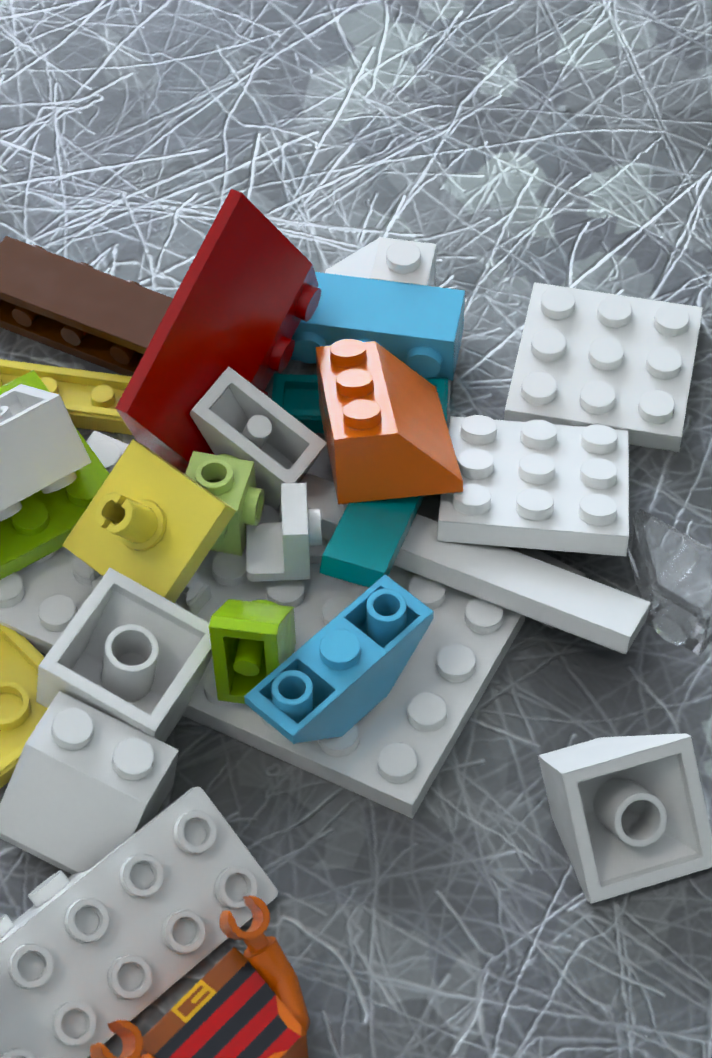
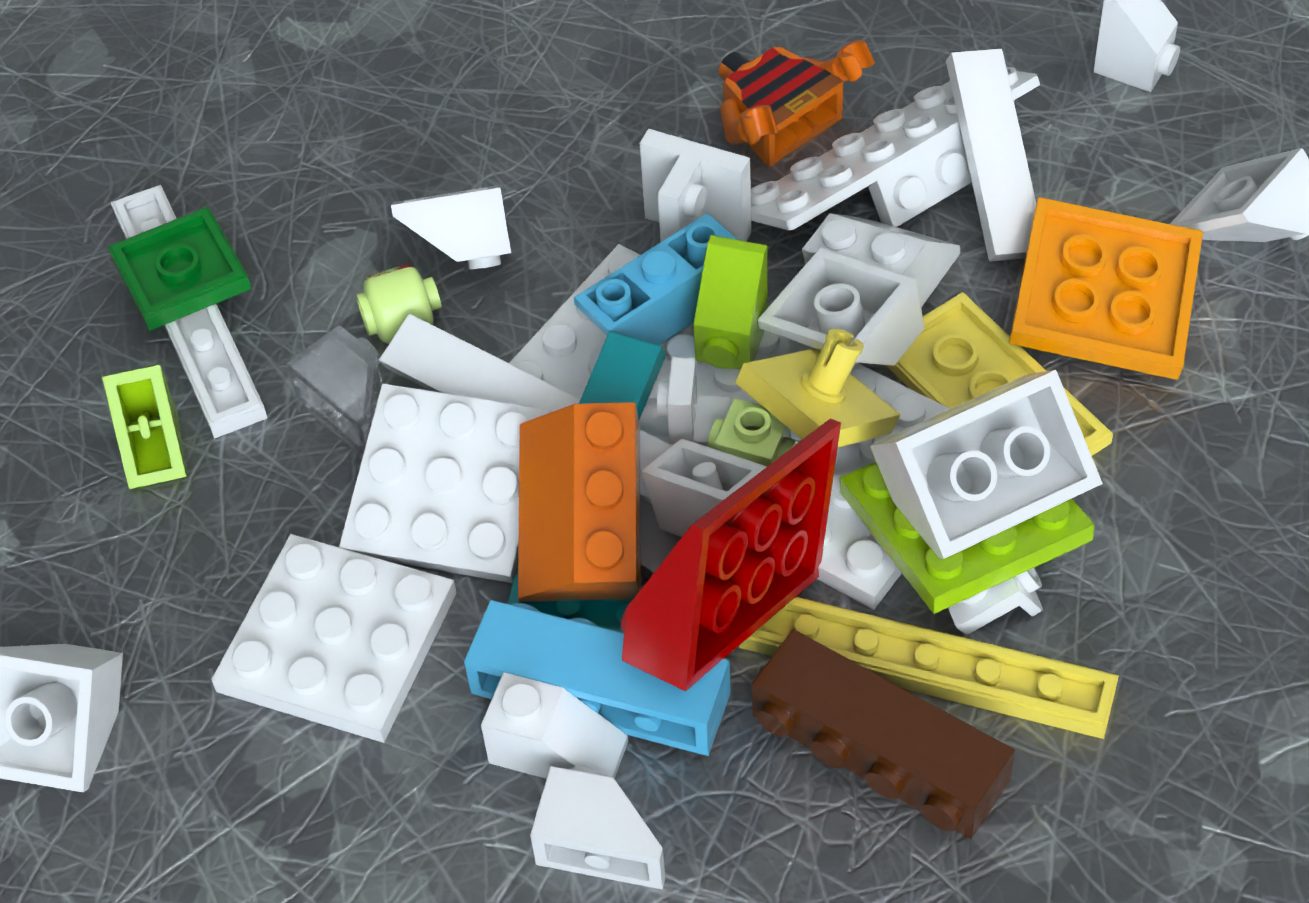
camera: 170 degrees left, 0 degrees up
none -> yellowish green head [356,264,442,344]
none -> white slope [530,766,665,890]
none -> white bracket [639,129,752,242]

